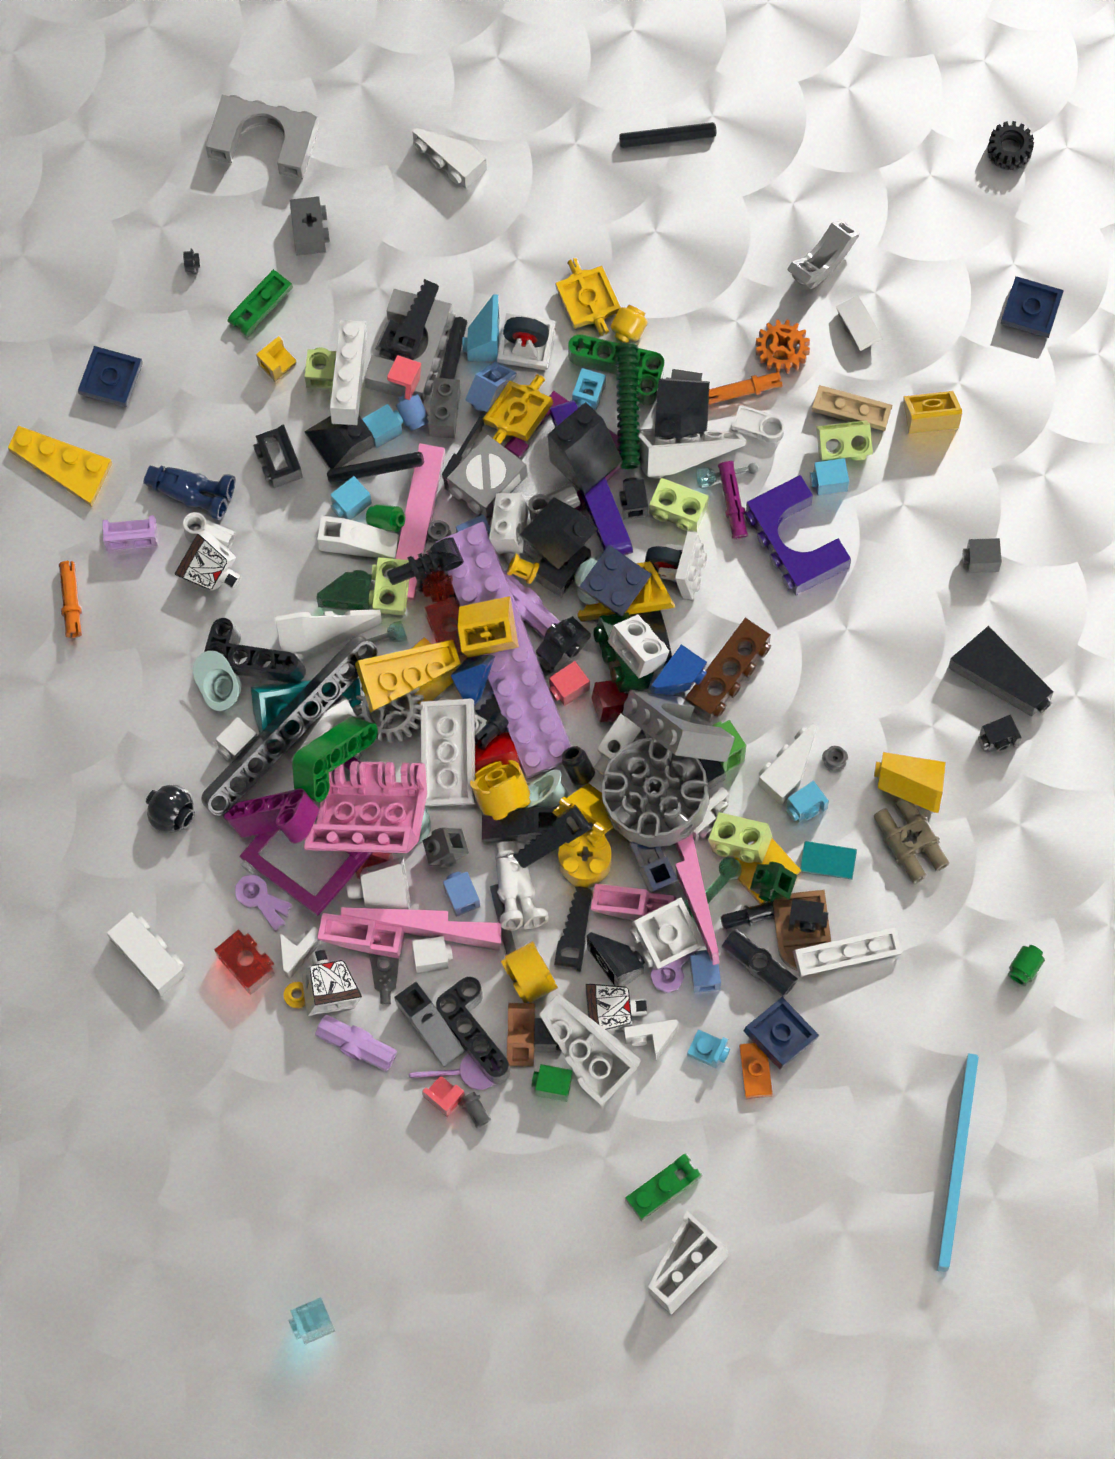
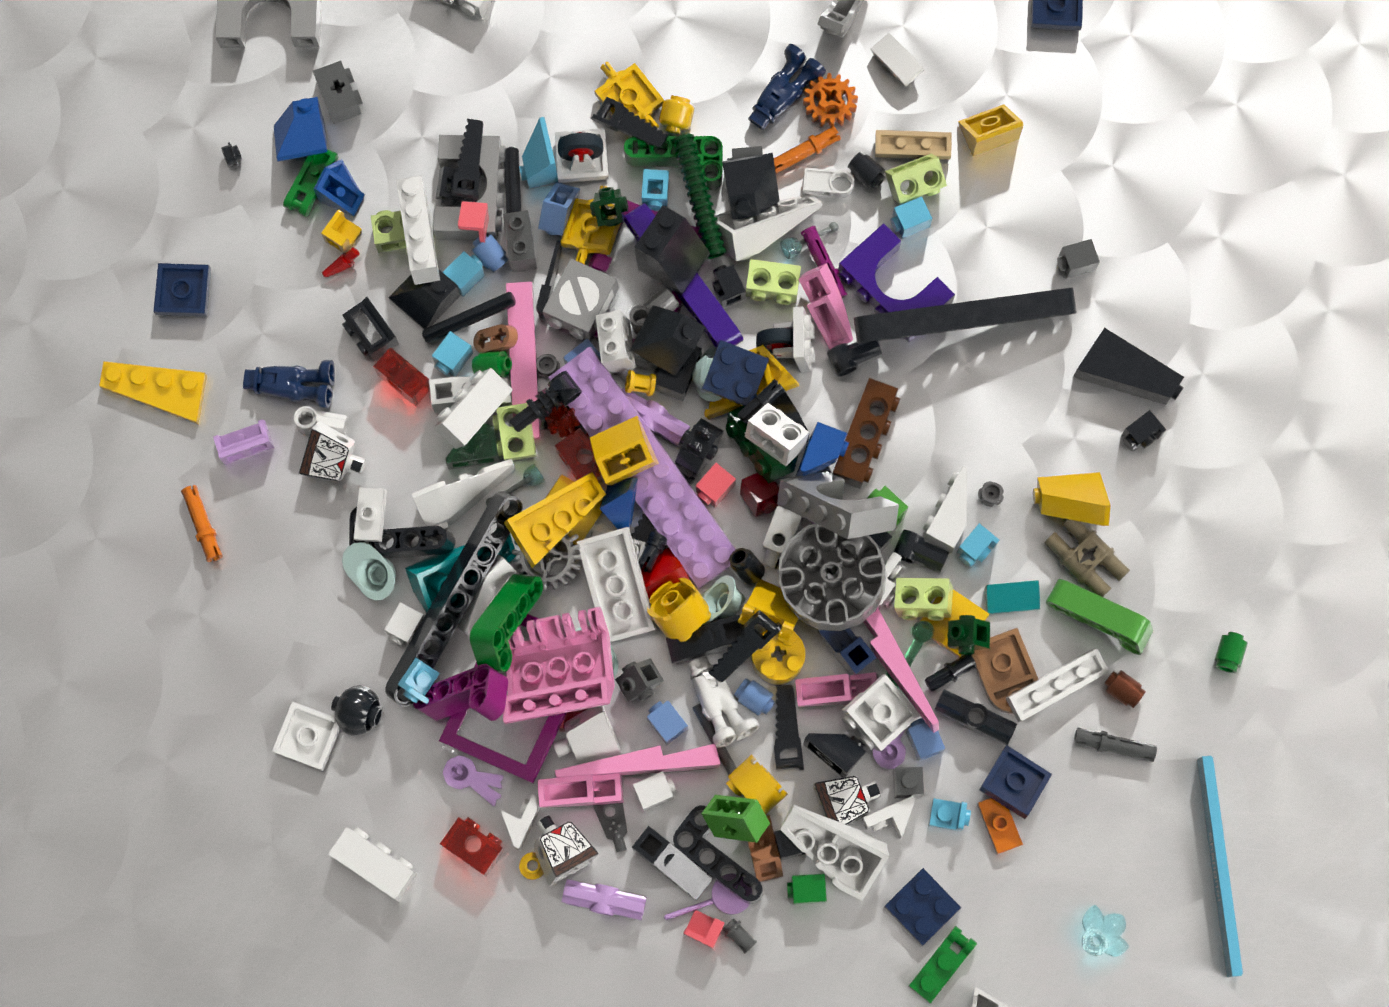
camera: 15 degrees left, 5 degrees up
black brick [788,899,829,933] -> none
none -> white plate [272,701,340,771]
none -> blue slope [274,97,328,162]
none -> blue slope [314,159,365,216]
none -> red bar [322,247,360,277]
none -> white plate [354,488,387,542]
none -> clear red brick [373,347,430,406]
none -> medium azure bracket [398,658,440,704]
none -> white brick [433,368,513,449]
none -> nougat beam [473,324,518,353]
none -> dark green brick [590,187,629,227]
none -> black piece [591,97,669,148]
none -> bright green brick [701,795,770,843]
none -> medium blue brick [734,678,775,716]
none -> black axle [738,379,785,424]
none -> dark blue piece [748,44,826,130]
none -> bright pink slope [798,263,853,349]
none -> black piece [827,341,882,377]
none -> black brick [848,152,886,189]
none -> black beam [853,288,1077,344]
none -> dark blue plate [884,868,962,946]
none -> dark grey brick [893,767,924,798]
none -> black piece [894,530,949,574]
none -> bright green beam [1046,579,1153,655]
none -> dark grey pin [1074,727,1157,762]
none -> clear light blue plate [1082,905,1129,957]
none -> copper brick [1104,670,1146,708]

